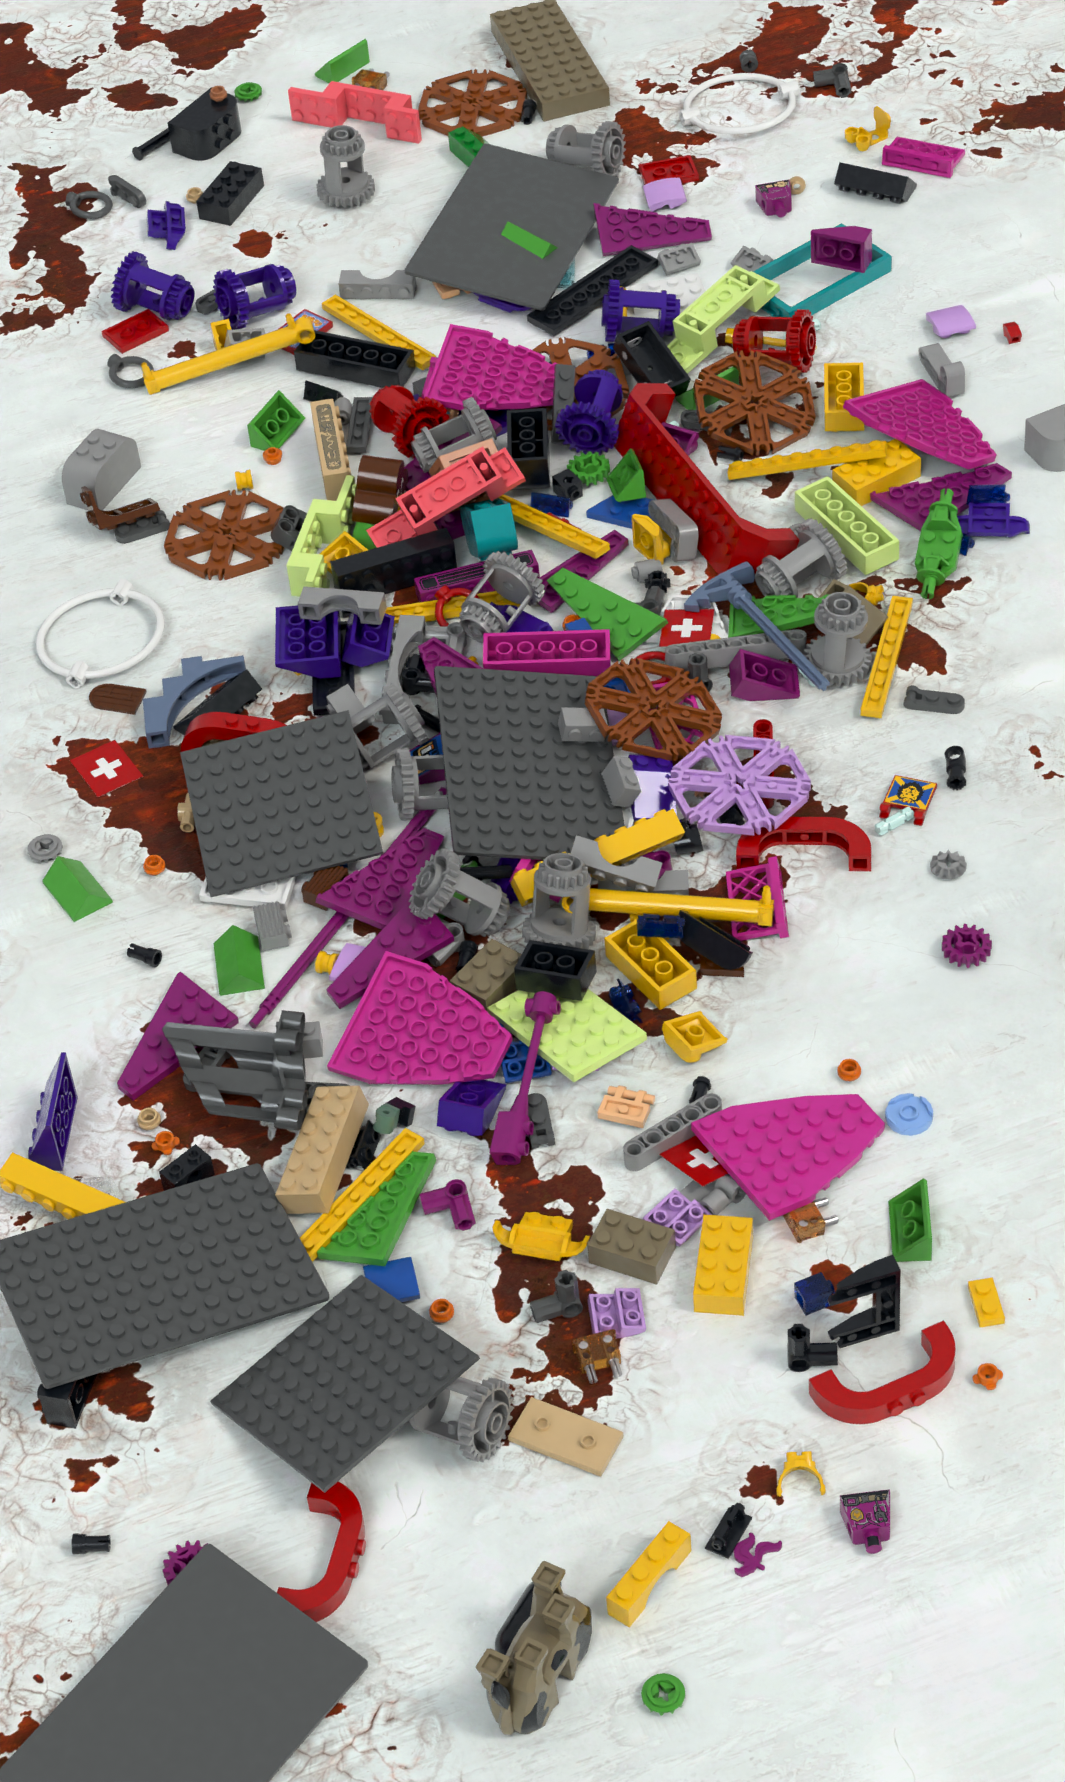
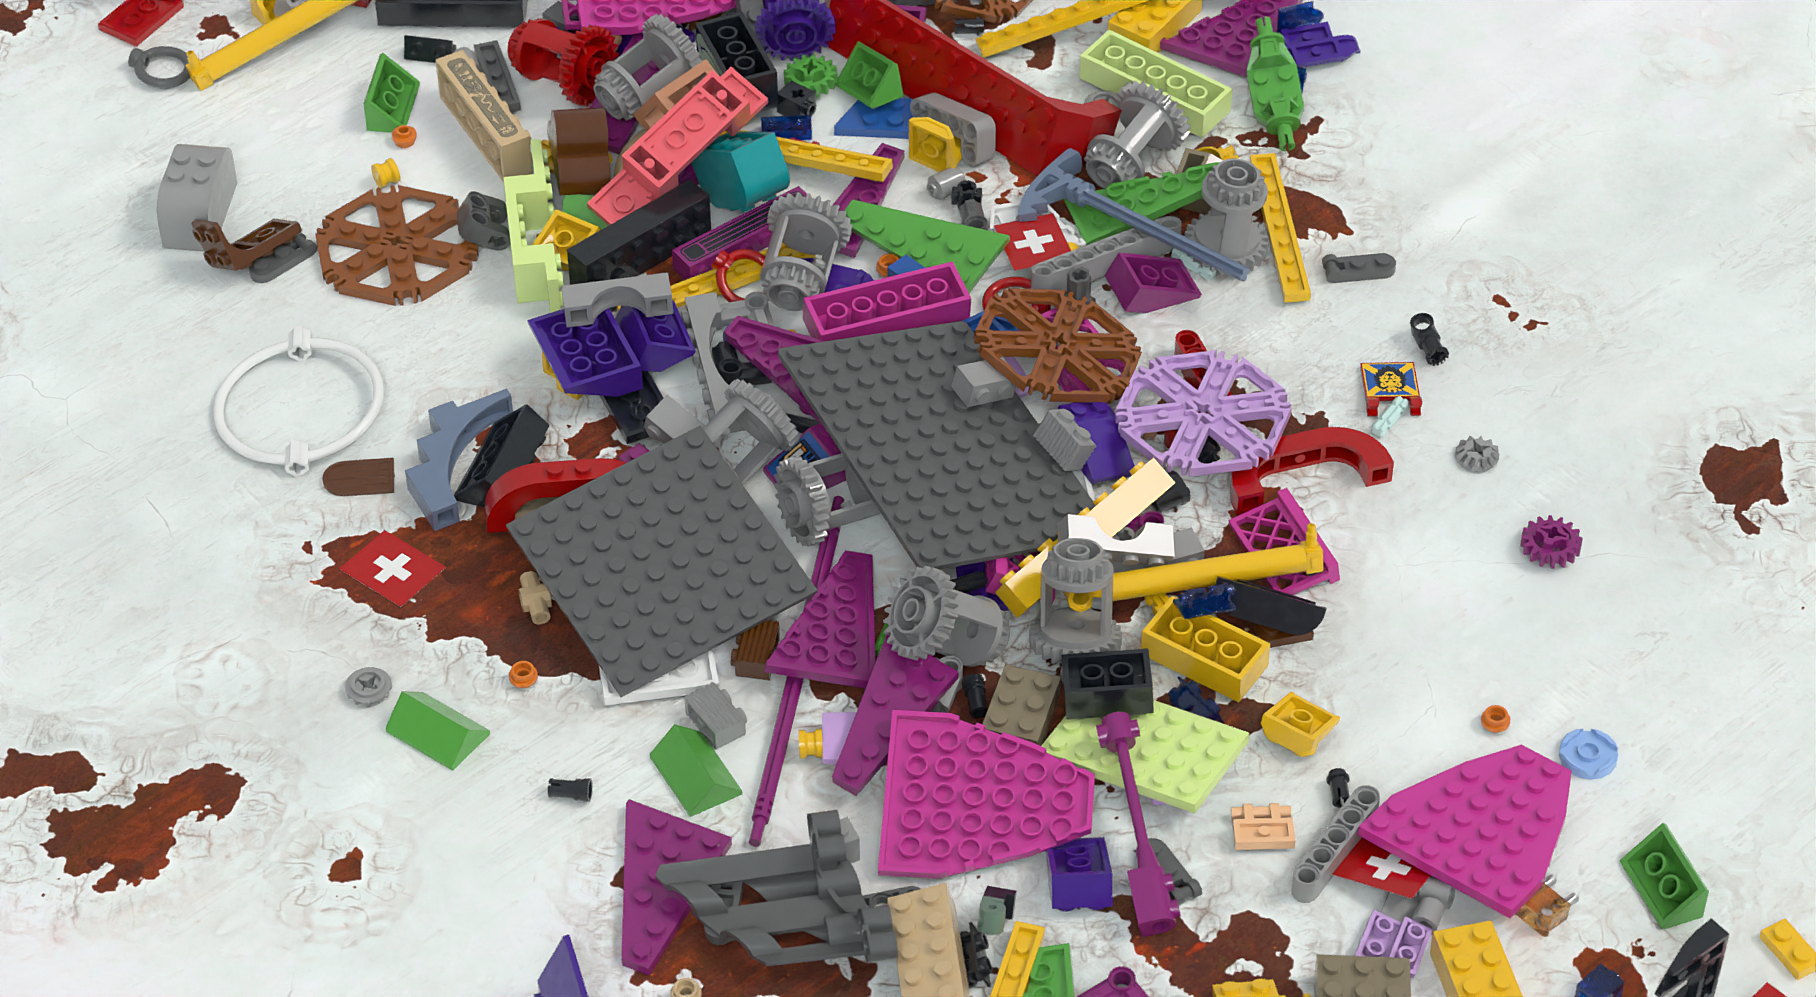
camera: 25 degrees left, 0 degrees up
blue slope [501,1040,552,1084] -> none

